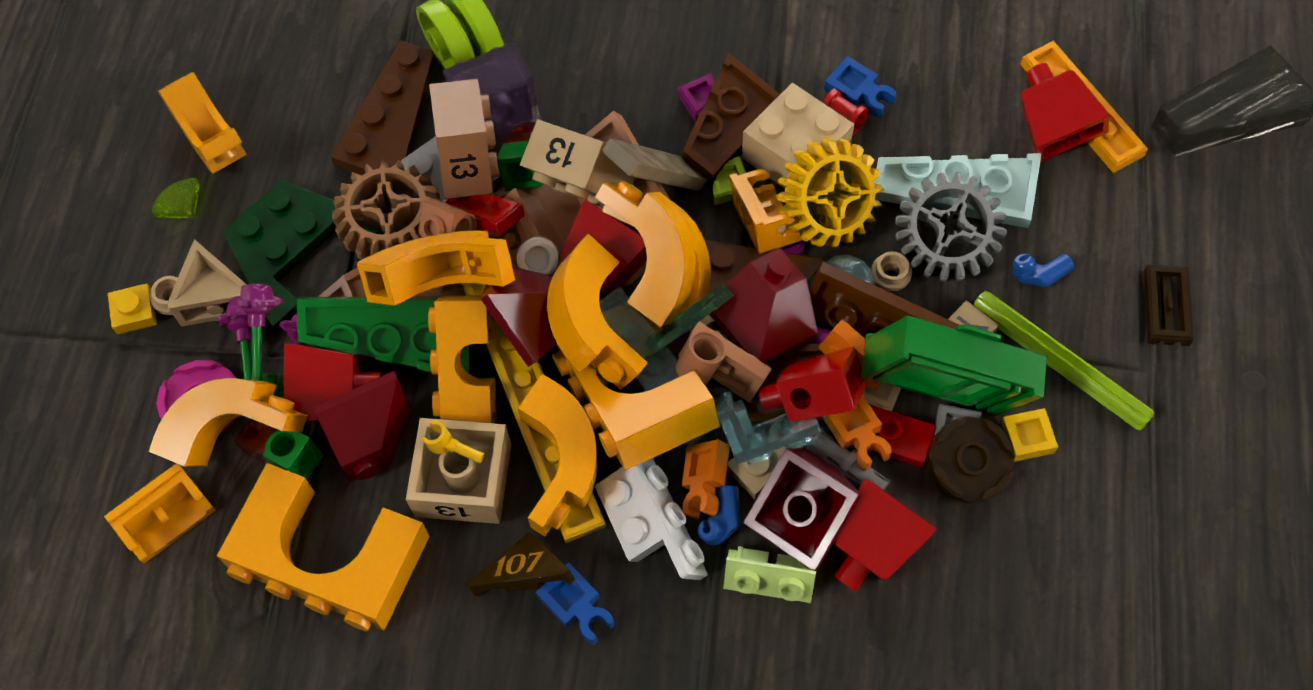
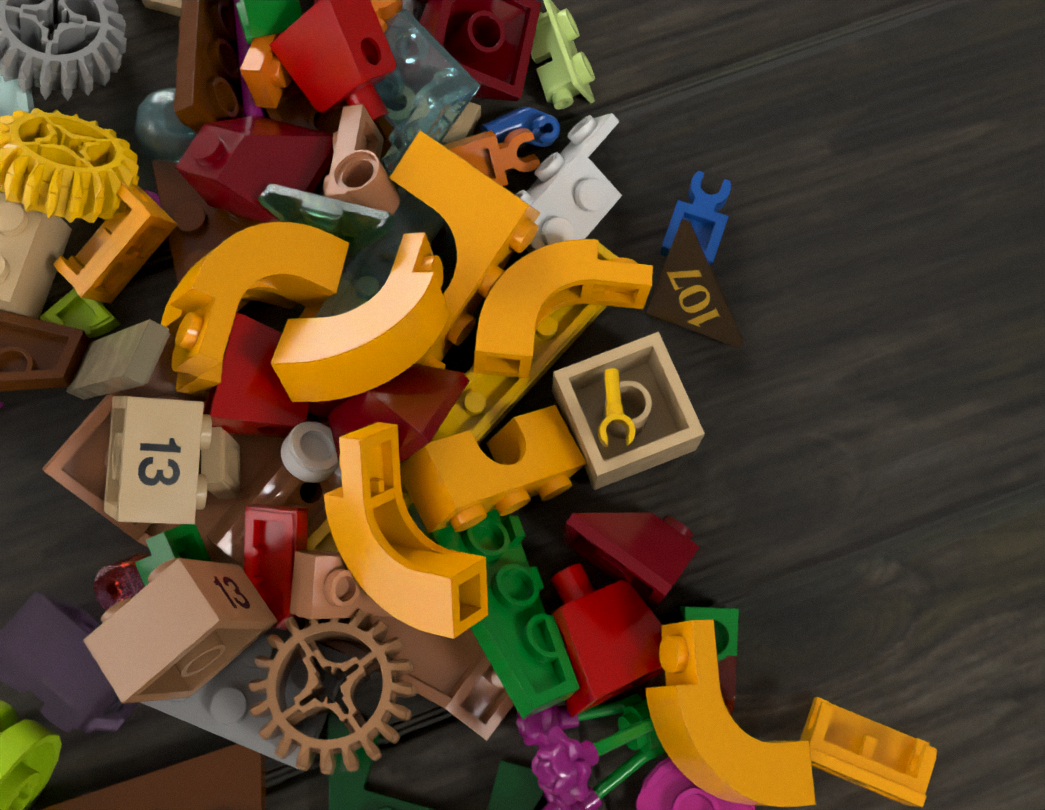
camera: 120 degrees left, 10 degrees up
light orange arch [217,463,430,631] -> none
tan plate [871,251,912,291] -> none
none -> tan tile [201,426,240,499]

